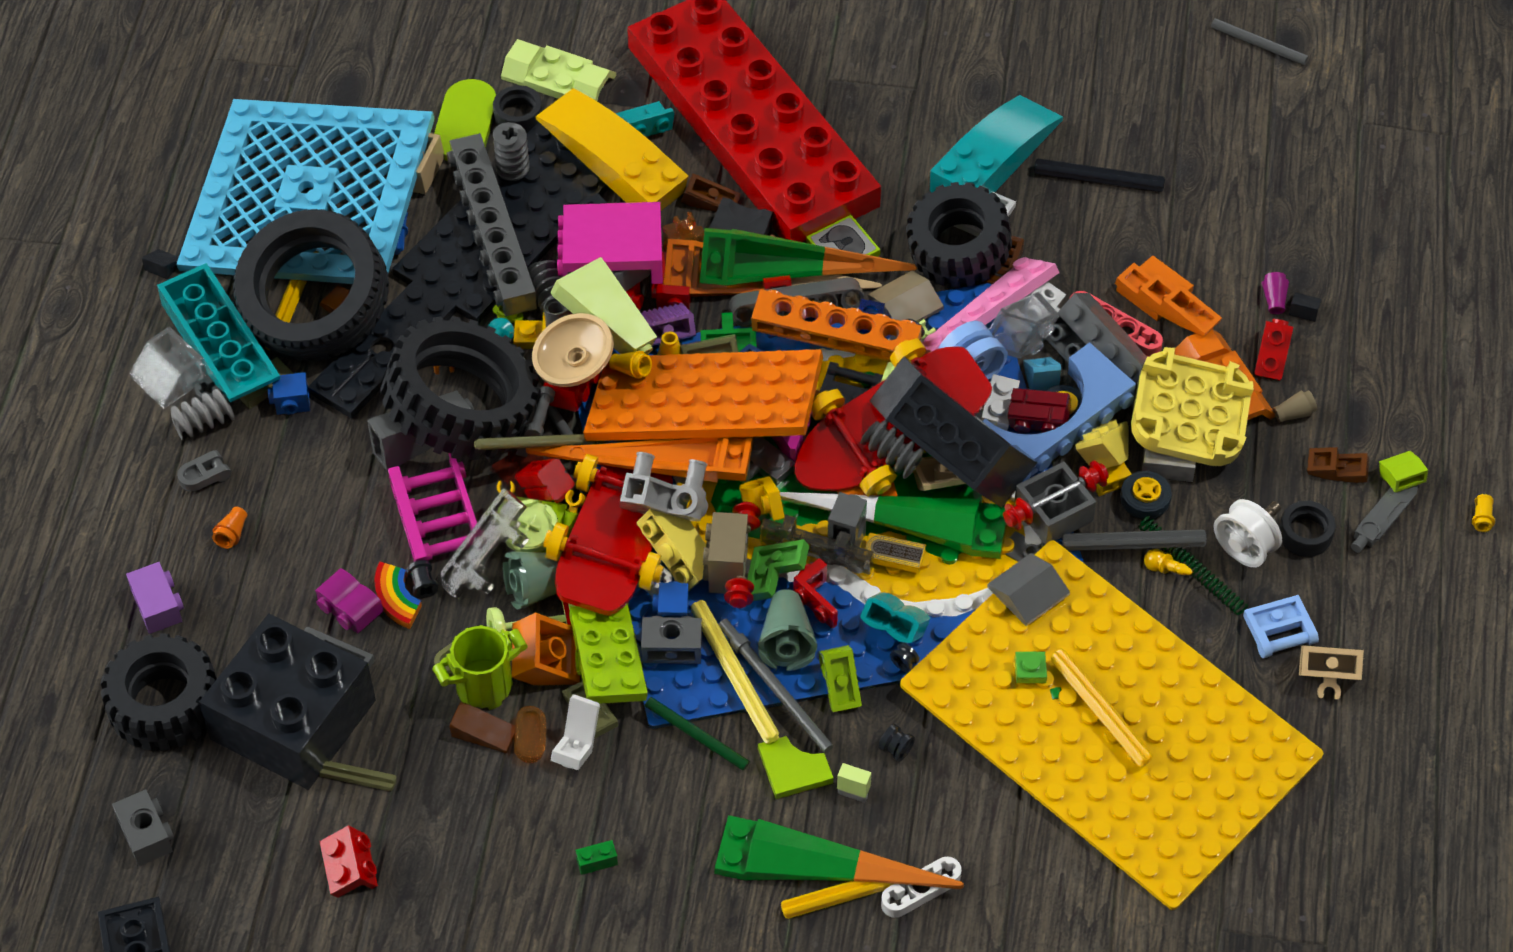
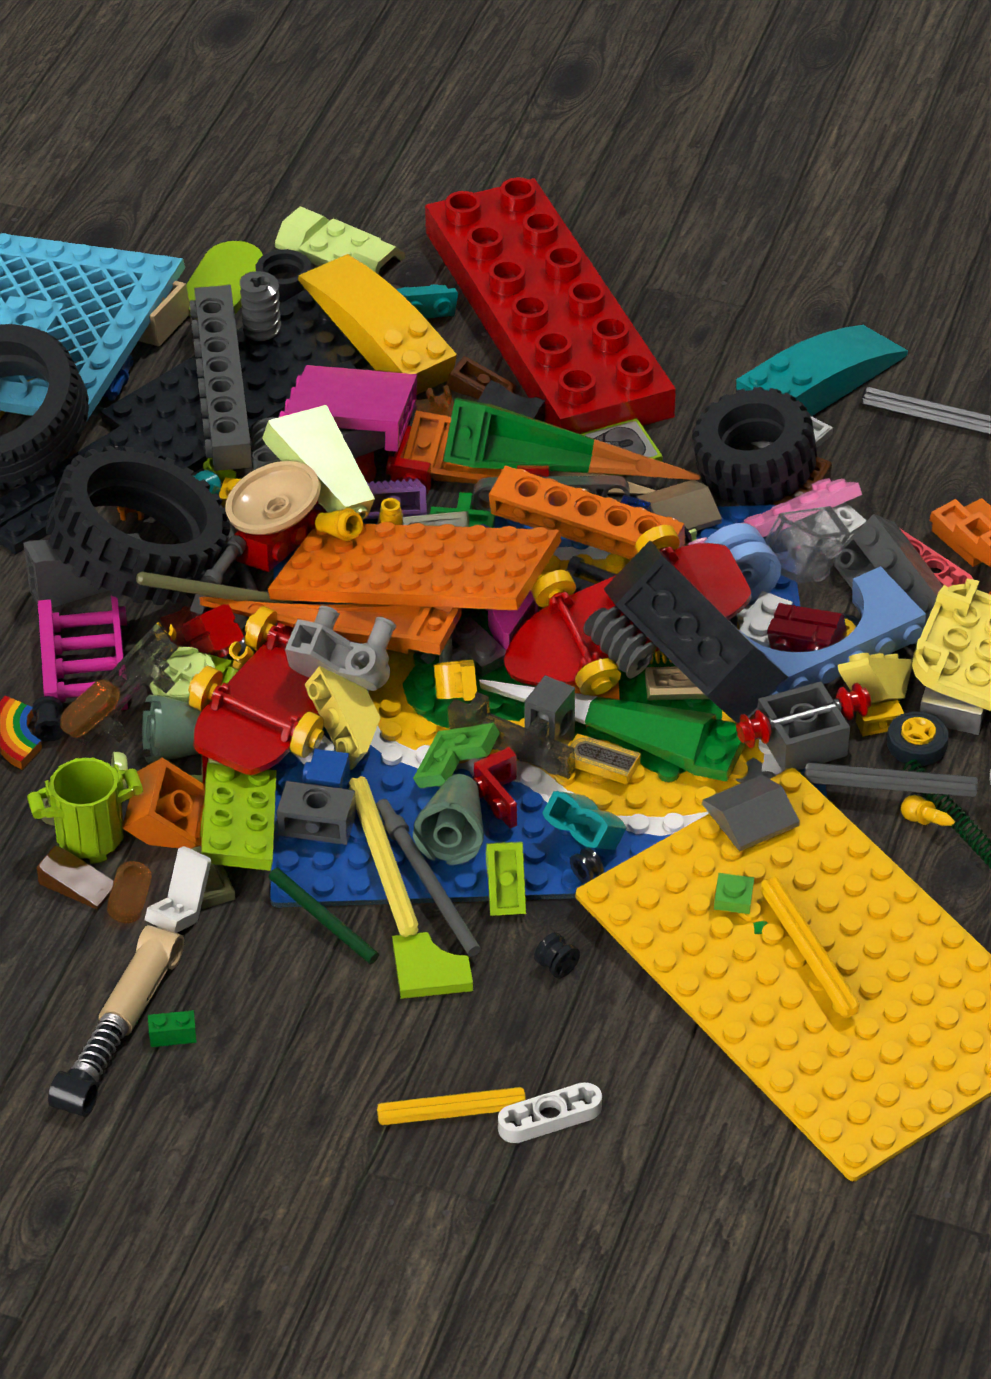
camera: 10 degrees right, 10 degrees down
dark tan brick [703,502,761,608] -> none
green plate [714,815,964,889] -> none
yellowish green piece [837,763,871,802] -> none
medium azure slope [1023,357,1061,391] -> none
none -> piece [48,925,184,1117]
none -> clear orange tile [60,679,120,738]

